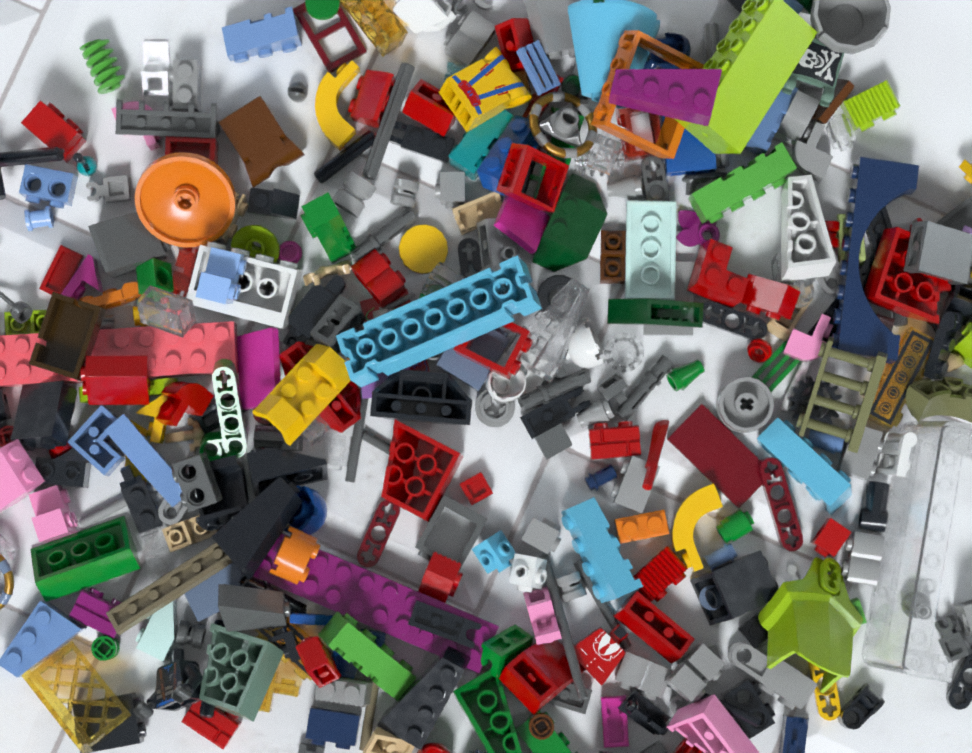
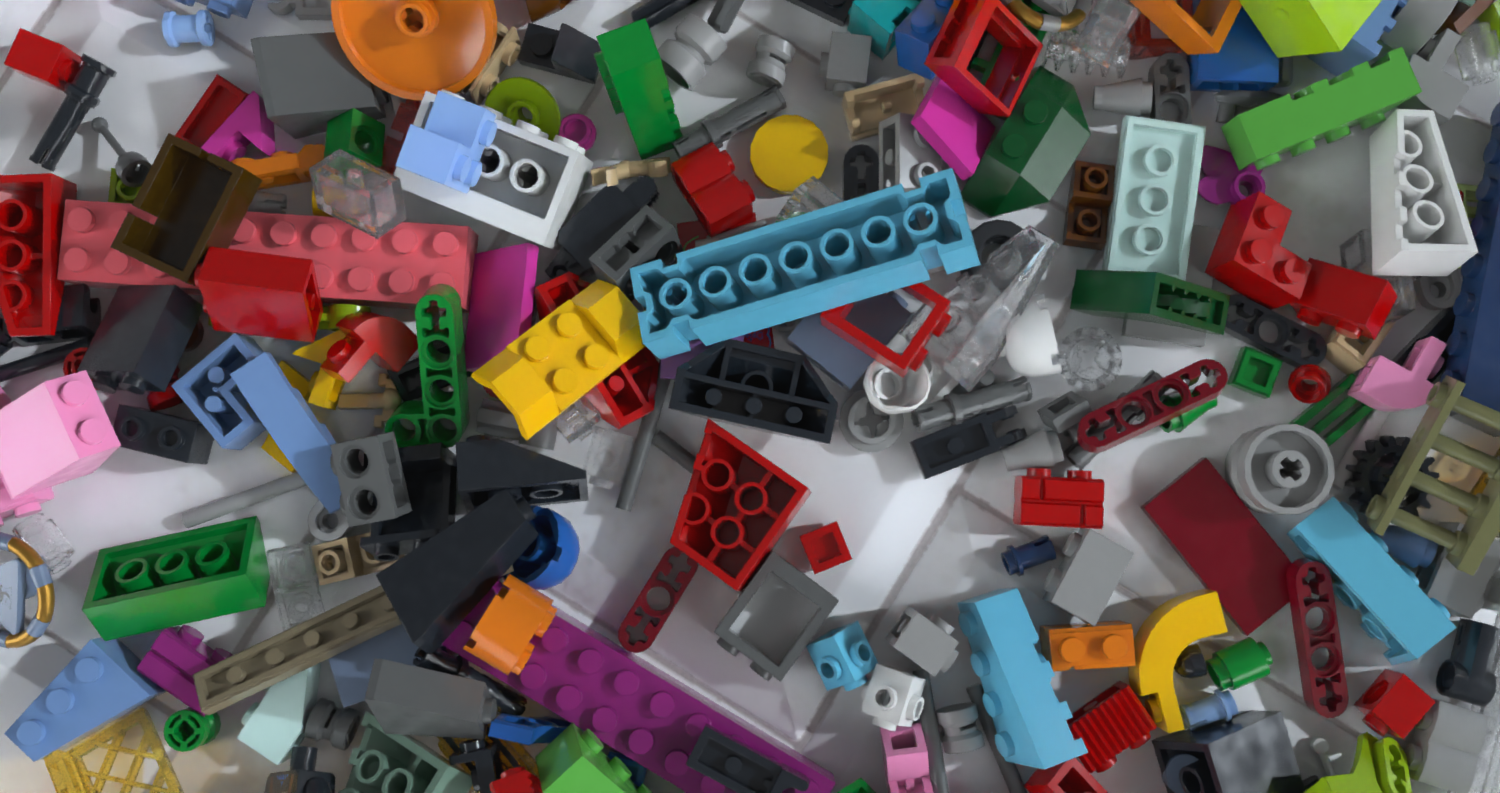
camera: 10 degrees right, 0 degrees up
bright pink brick [29,485,78,542] -> none
black hinge [120,465,163,535] -> none
red brick [418,552,463,603] -> none
dark grey panel [535,423,572,460] -> none
red piece [642,420,669,490] -> none
none -> dark red beam [1077,359,1228,453]
none -> black hinge [1174,643,1207,679]
none -> green tile [1227,346,1283,399]

